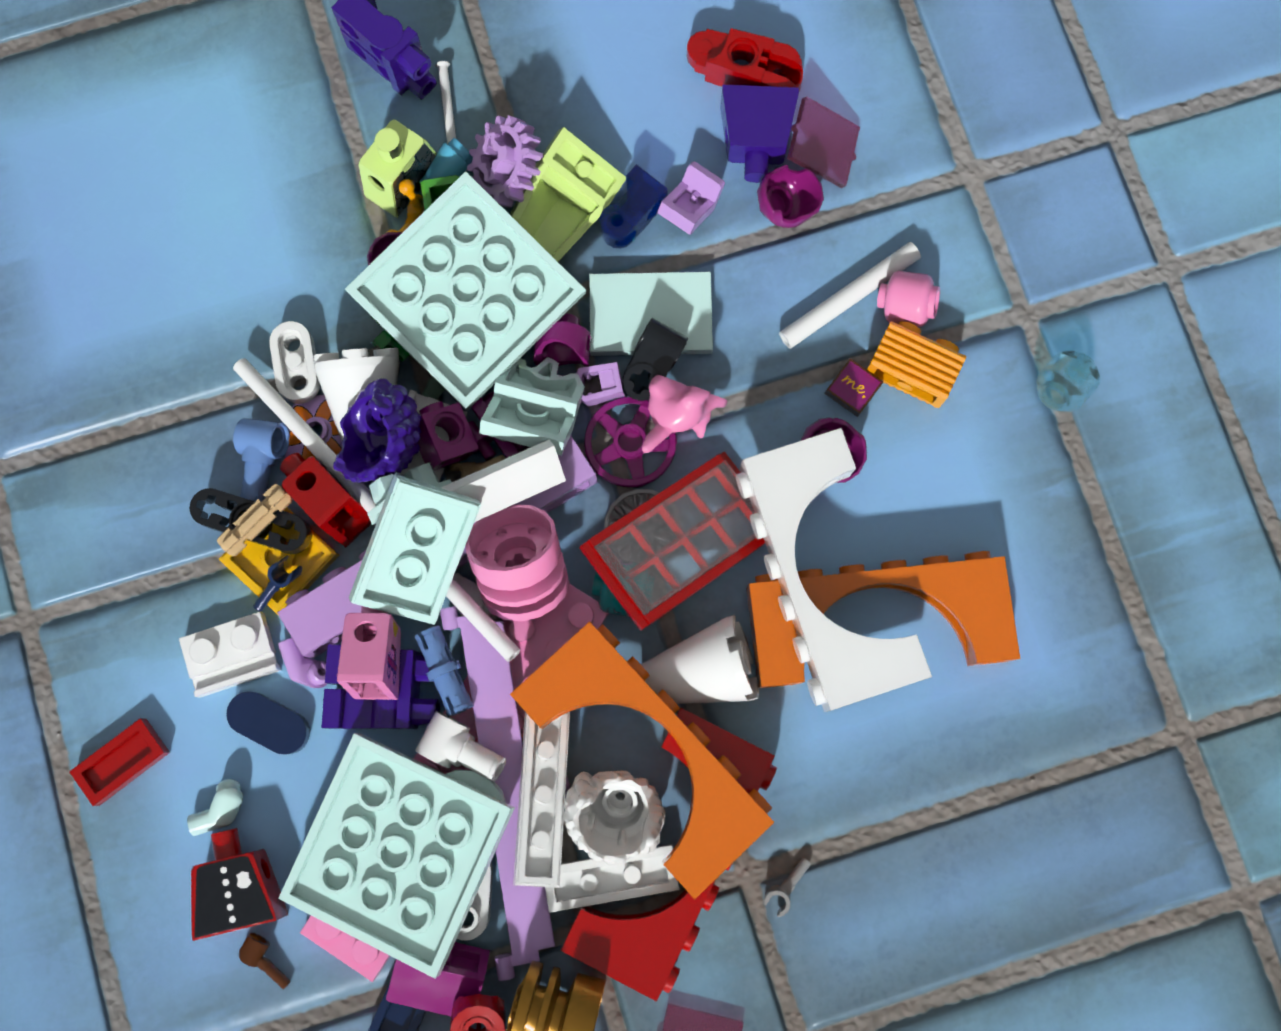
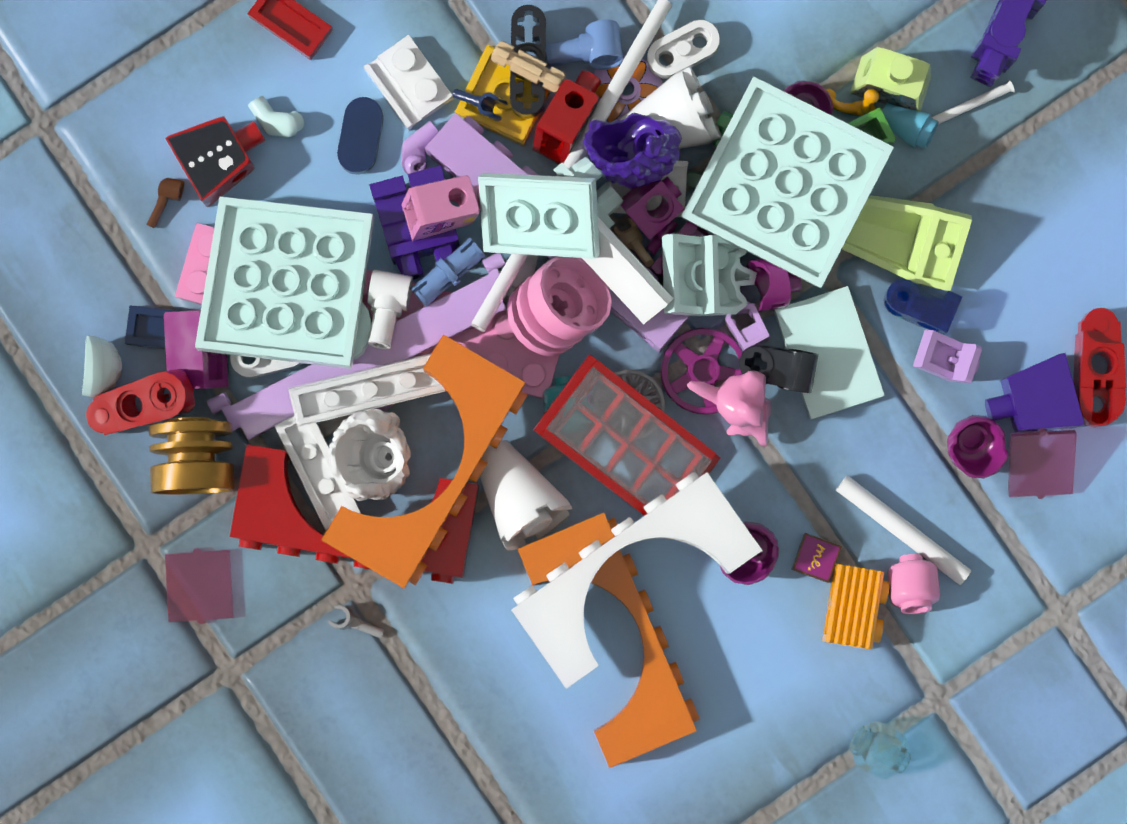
camera: 70 degrees right, 5 degrees up
lavender gear [467,115,543,208] -> none

